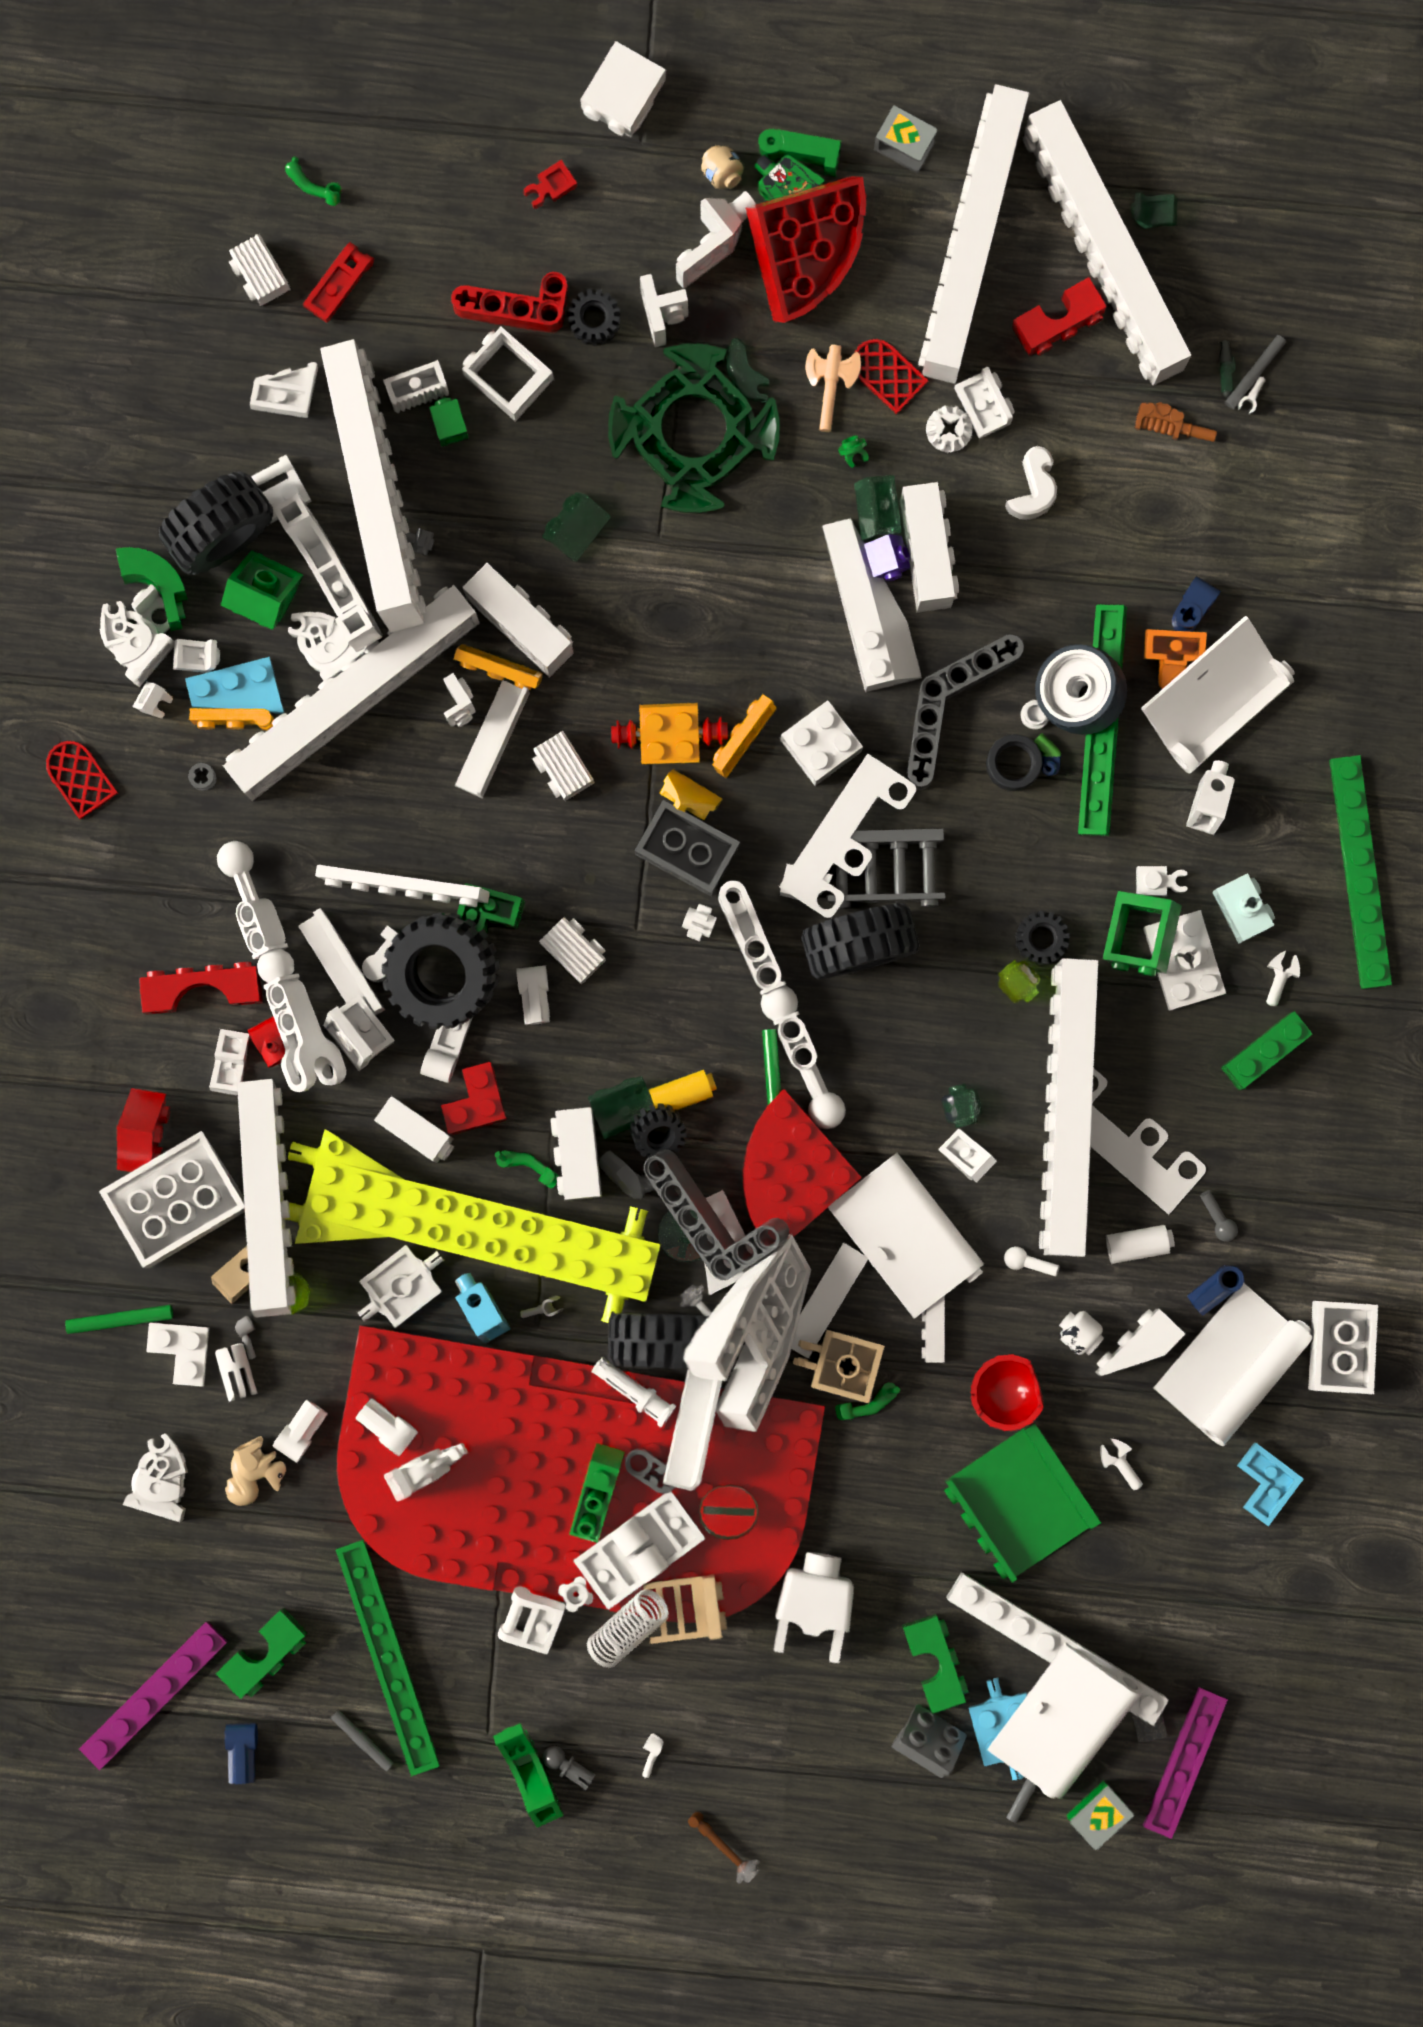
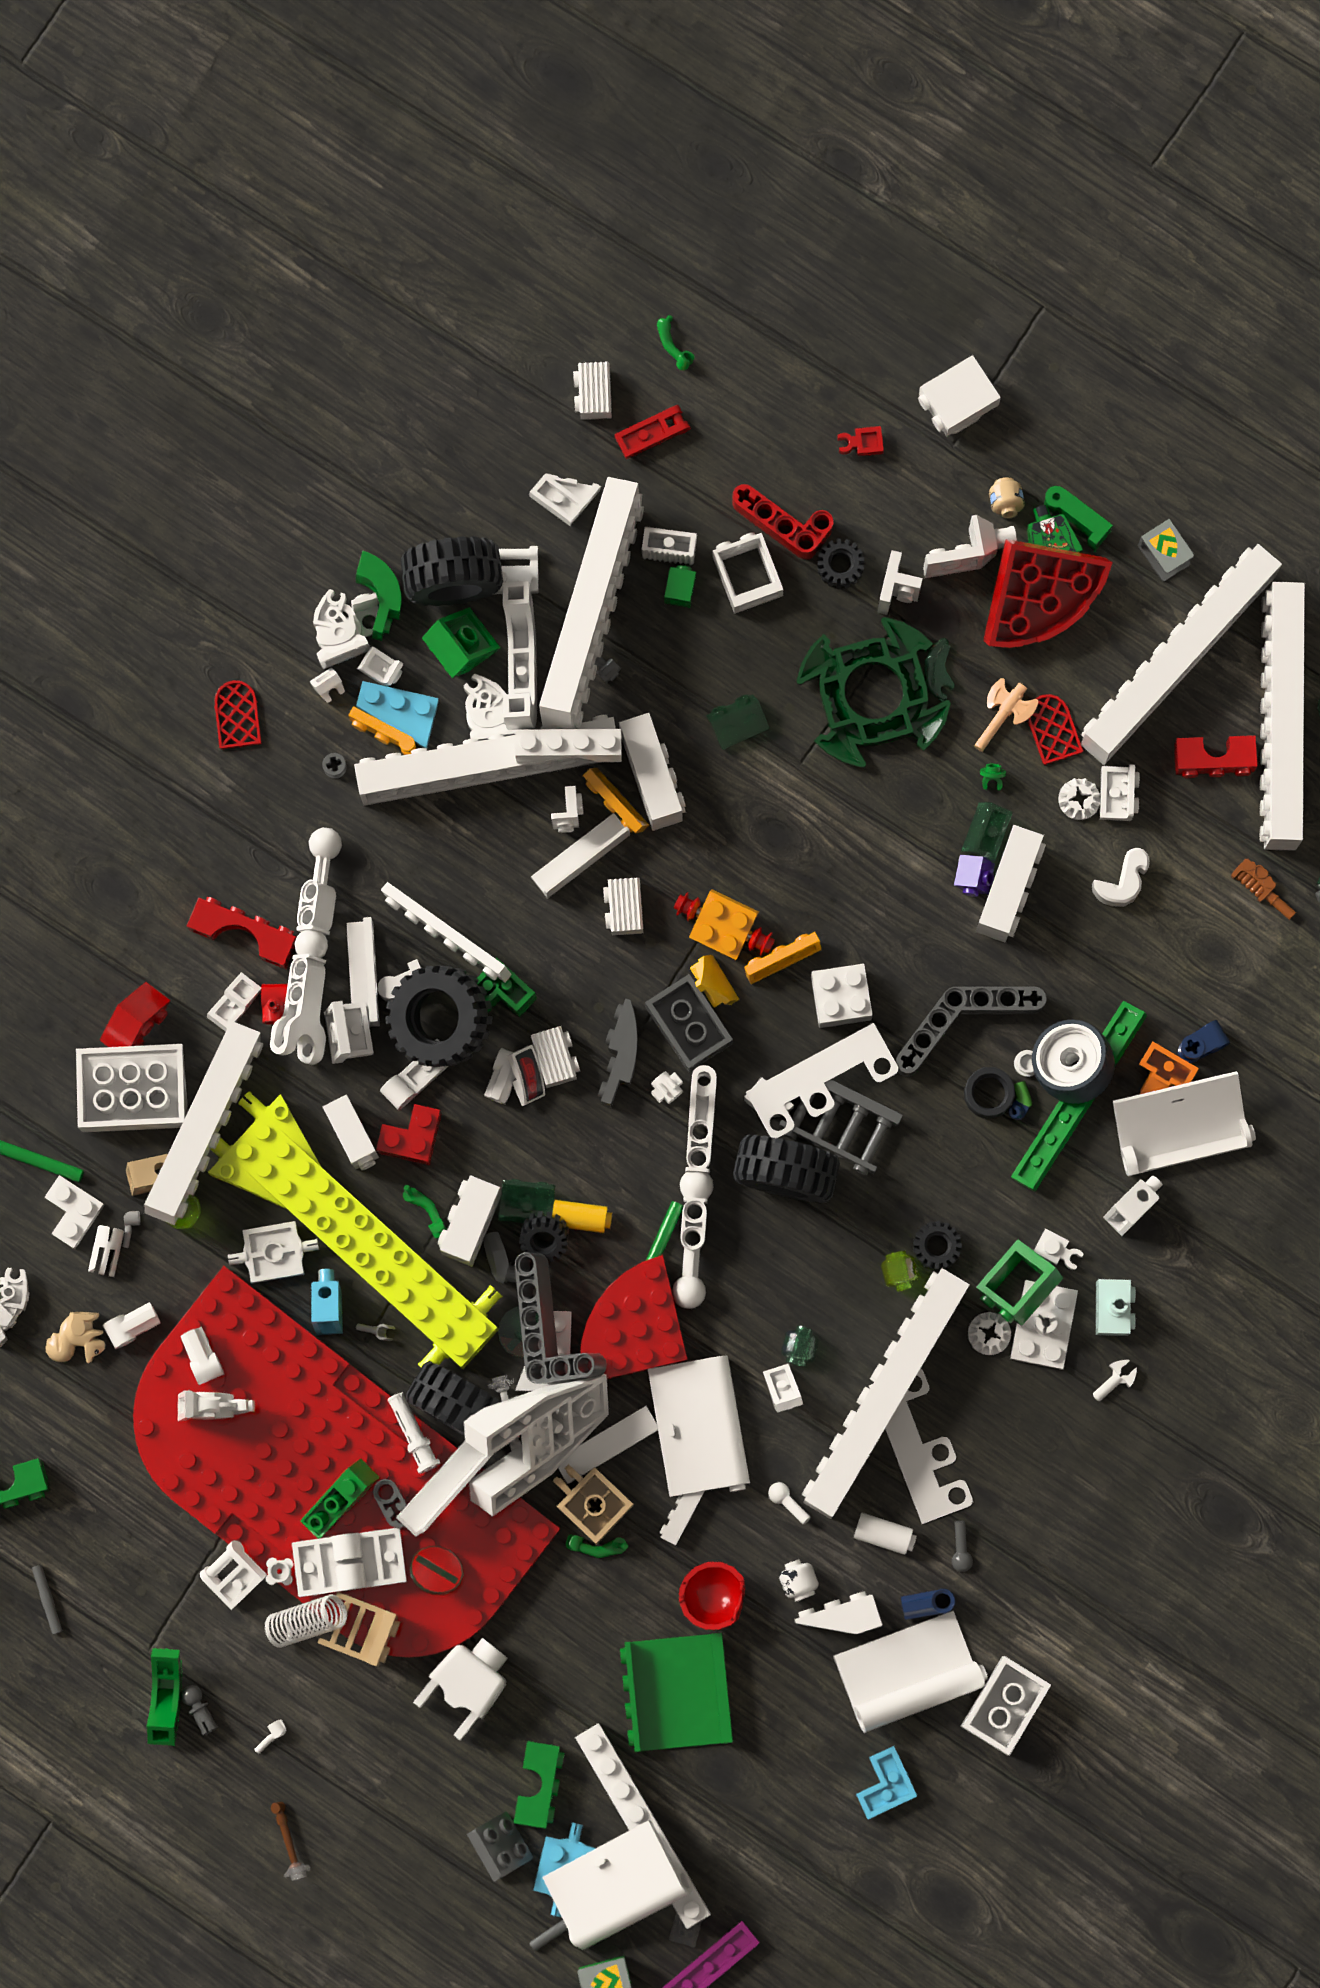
camera: 30 degrees right, 5 degrees down
green plate [335,1539,440,1776] -> none
white wedge [823,518,922,692] -> none
white bar [1100,1438,1143,1490] -> none
green brick [1221,1011,1312,1090] -> none
green plate [1329,755,1392,989] -> none
none -> slope [507,1045,545,1106]
none -> white arch [515,729,622,763]
none -> dark grey slope [598,998,638,1108]
none -> white gear [968,1312,1011,1355]

